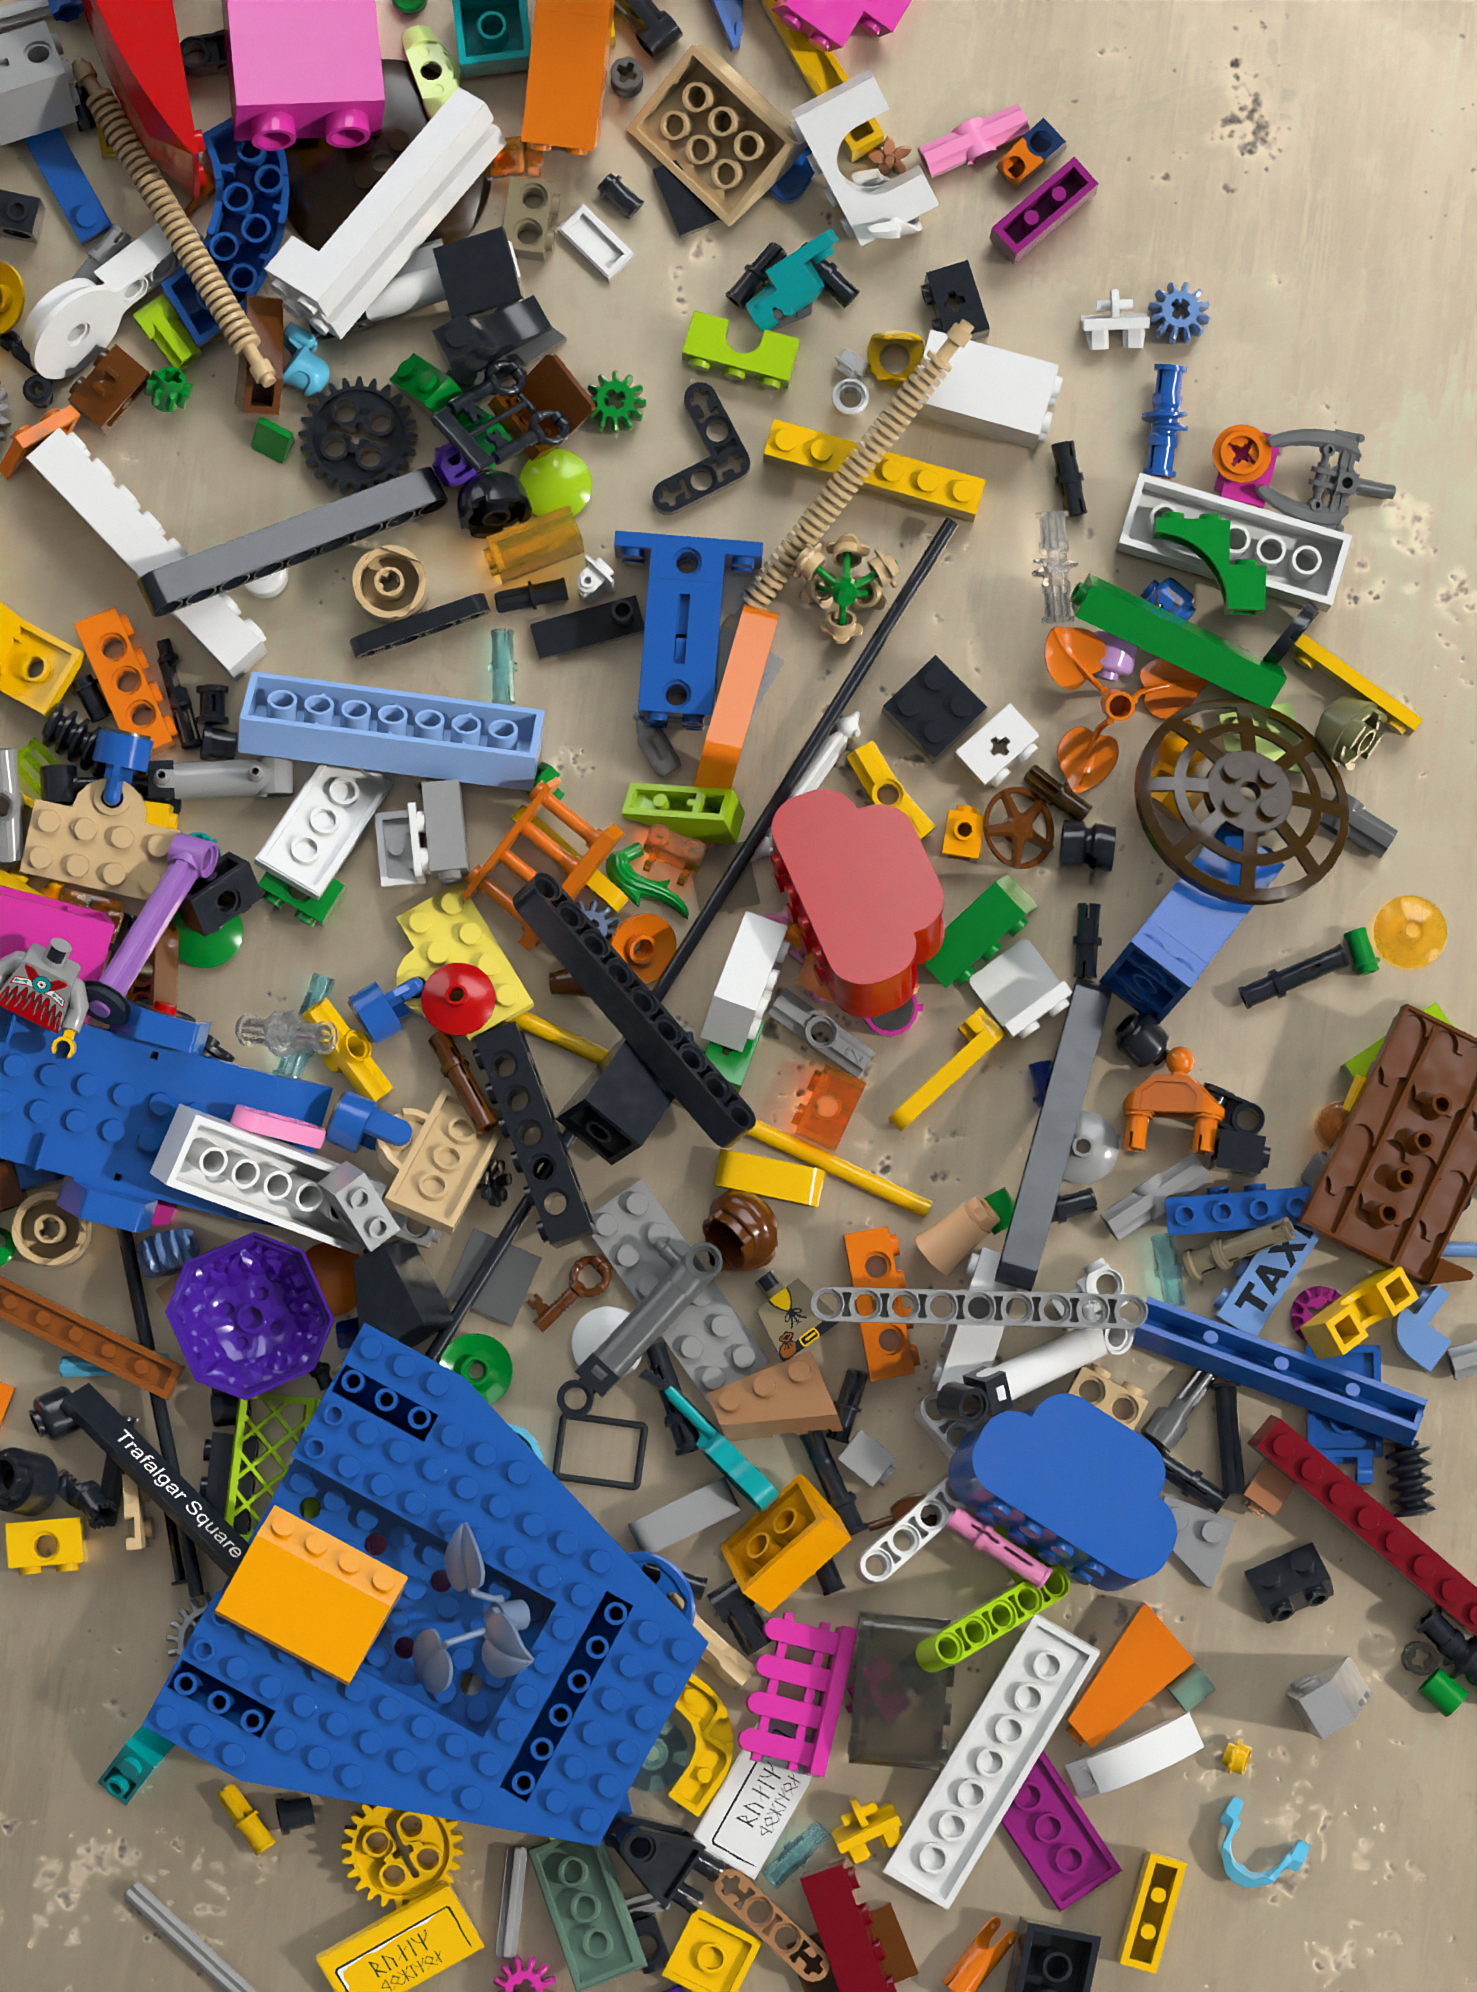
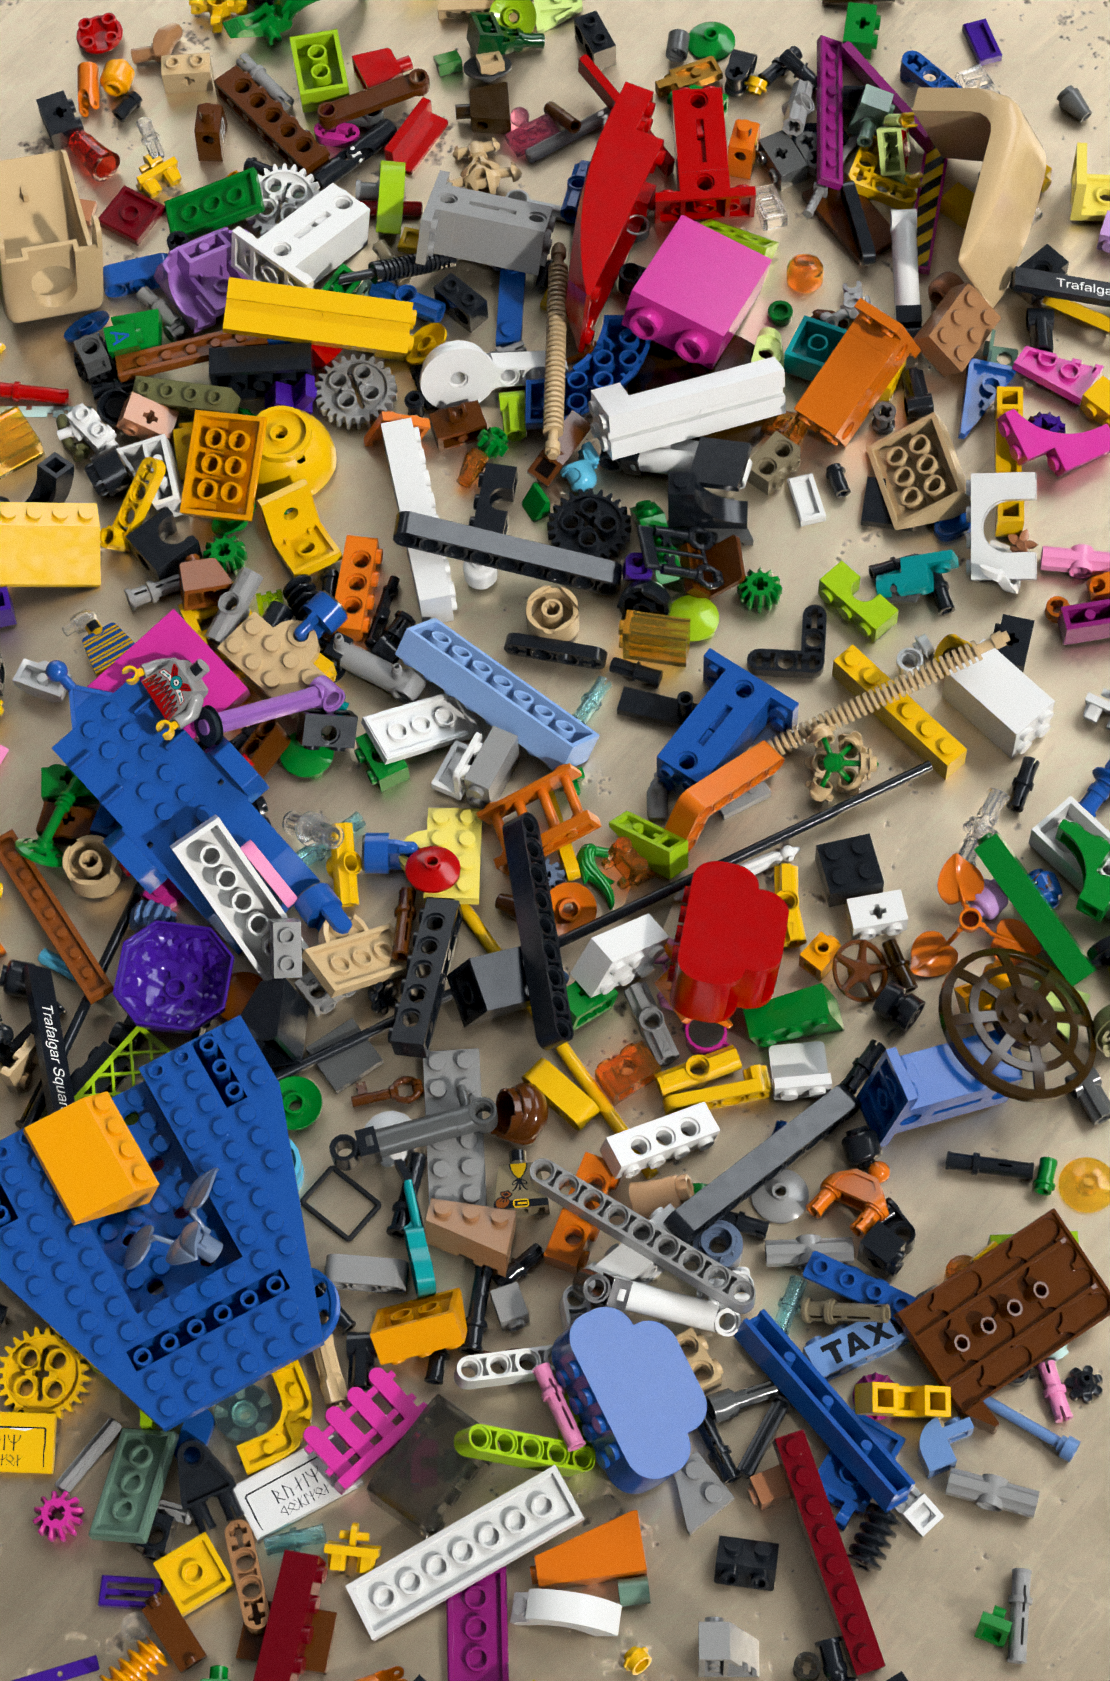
camera: 40 degrees right, 20 degrees down
white hinge [577,555,615,603] -> none
none -> clear orange cone [456,448,489,488]
none -> black arch [469,463,518,535]
none -> white brick [599,1101,720,1179]
none -> yellow piece [654,1044,742,1099]
none -> sand blue piece [693,1220,743,1271]
none -> white slope [894,1486,944,1537]
none -> orange bush [1045,596,1070,623]

